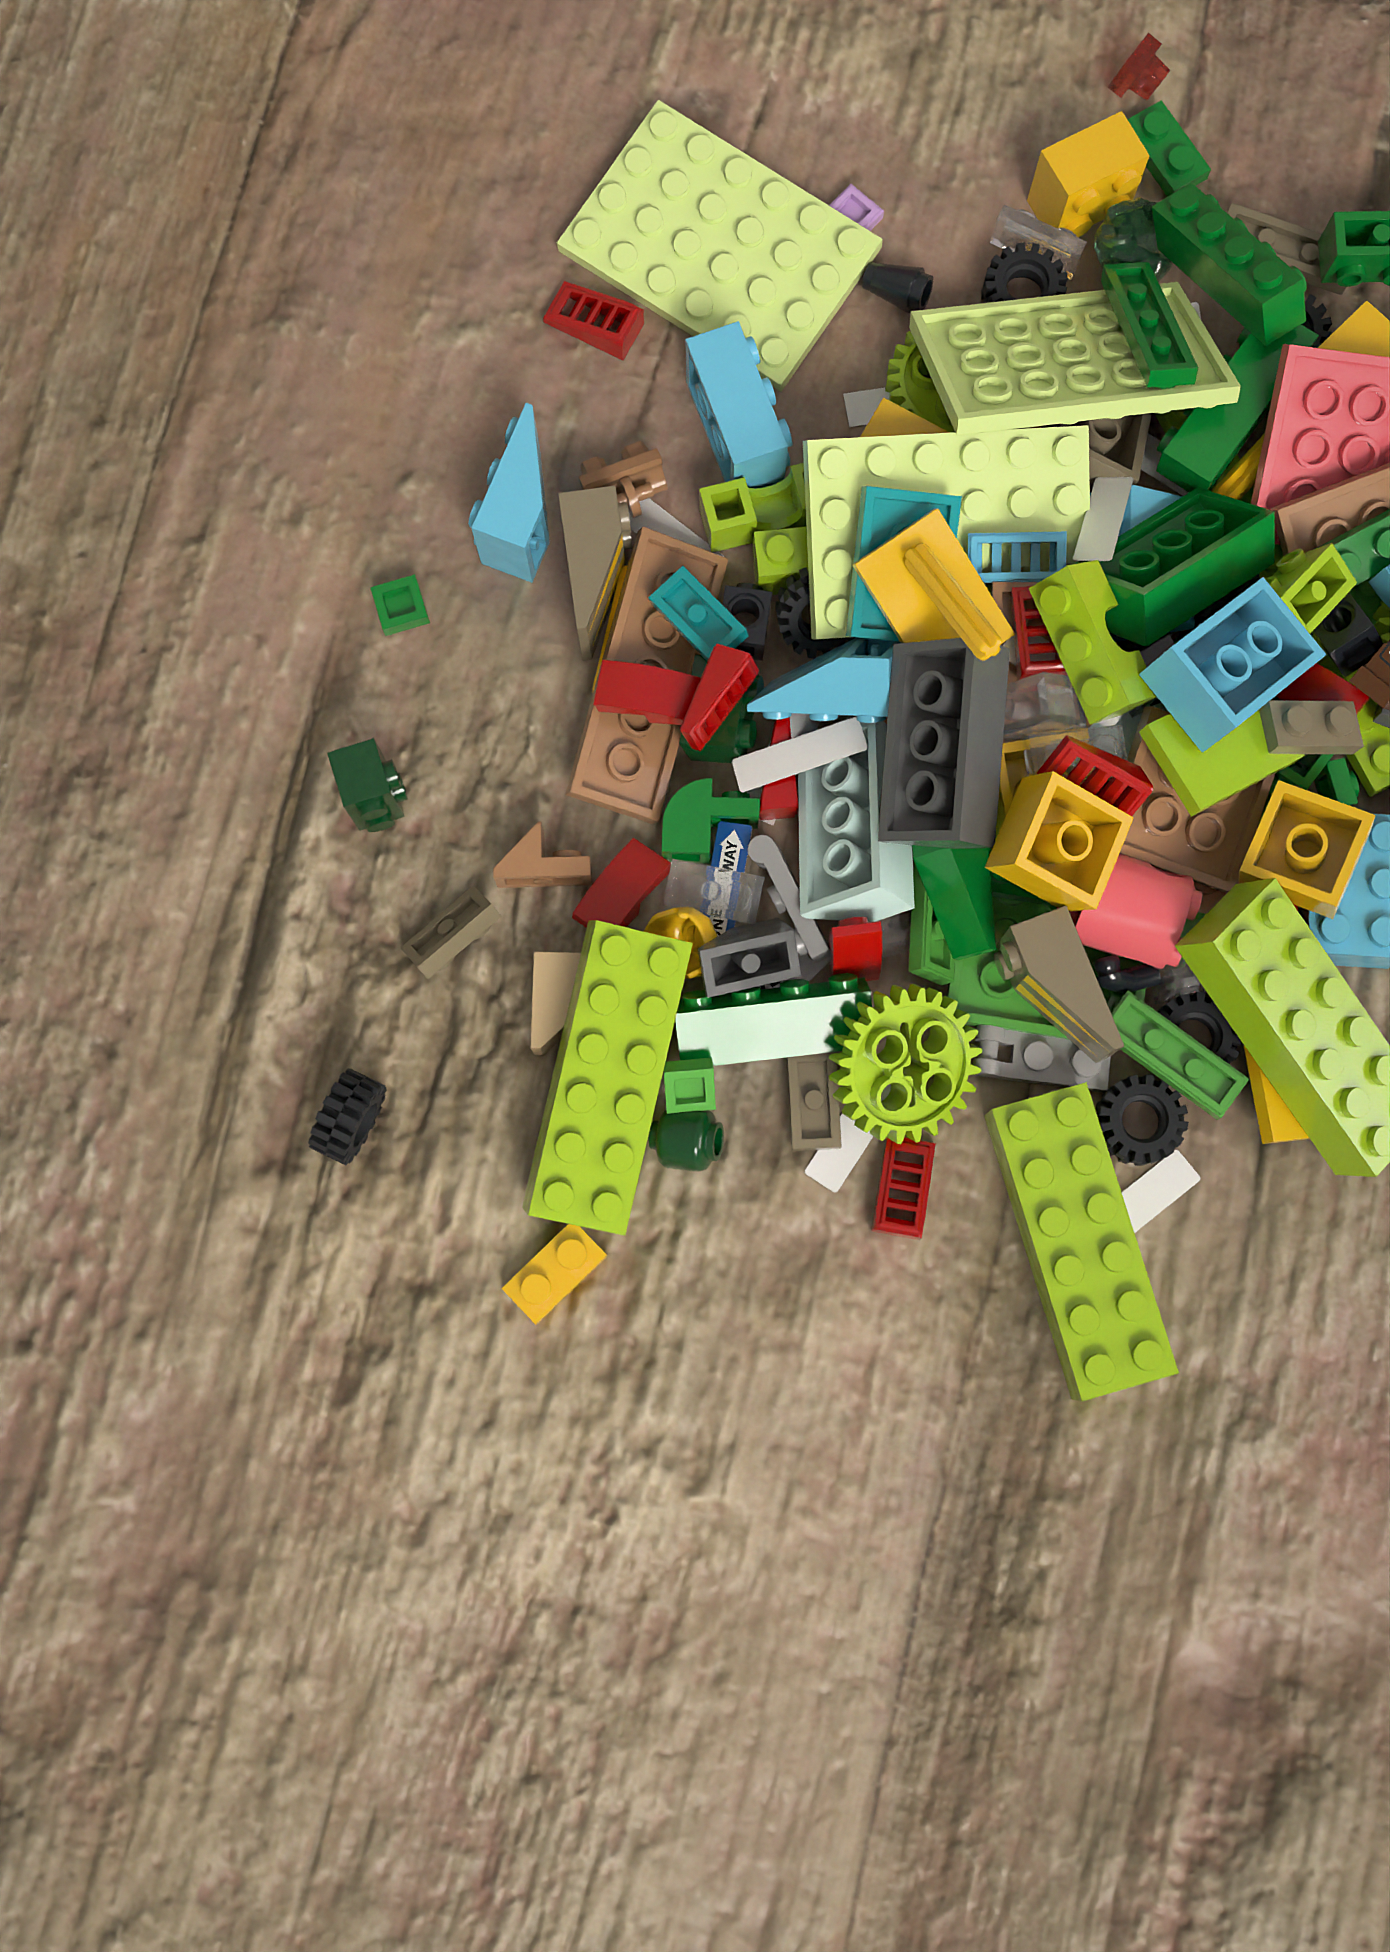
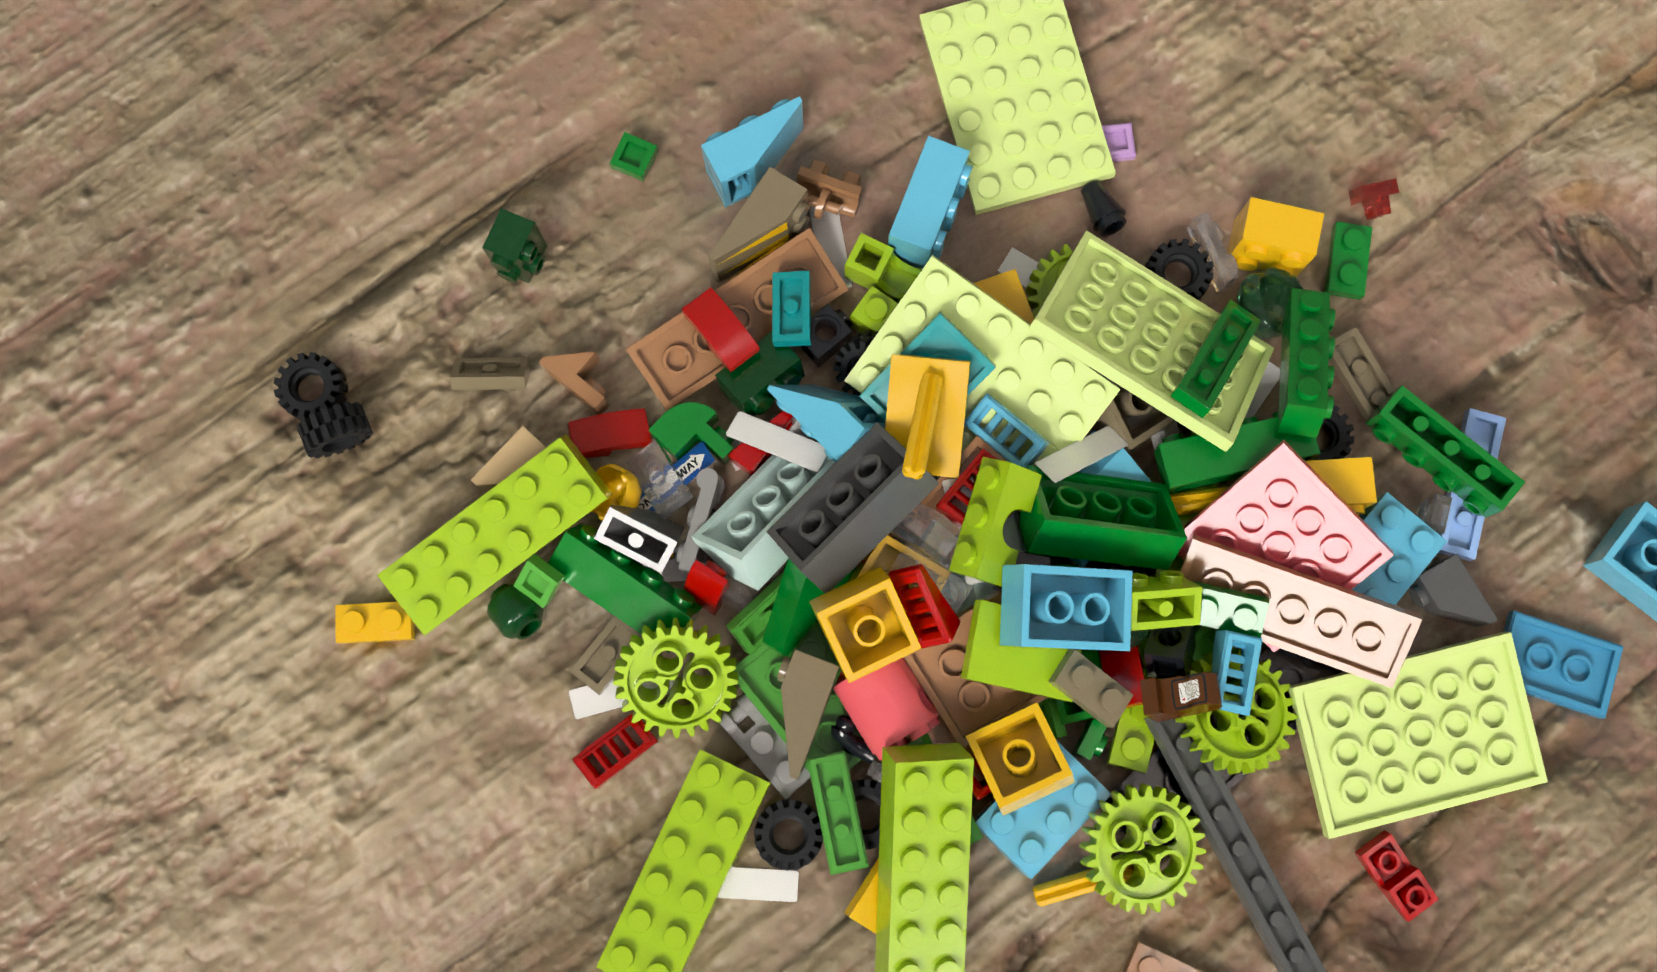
camera: 40 degrees right, 0 degrees up
red slope [543,281,644,361] -> none
red slope [680,644,759,751] -> none
none -> black tyre [274,352,348,420]

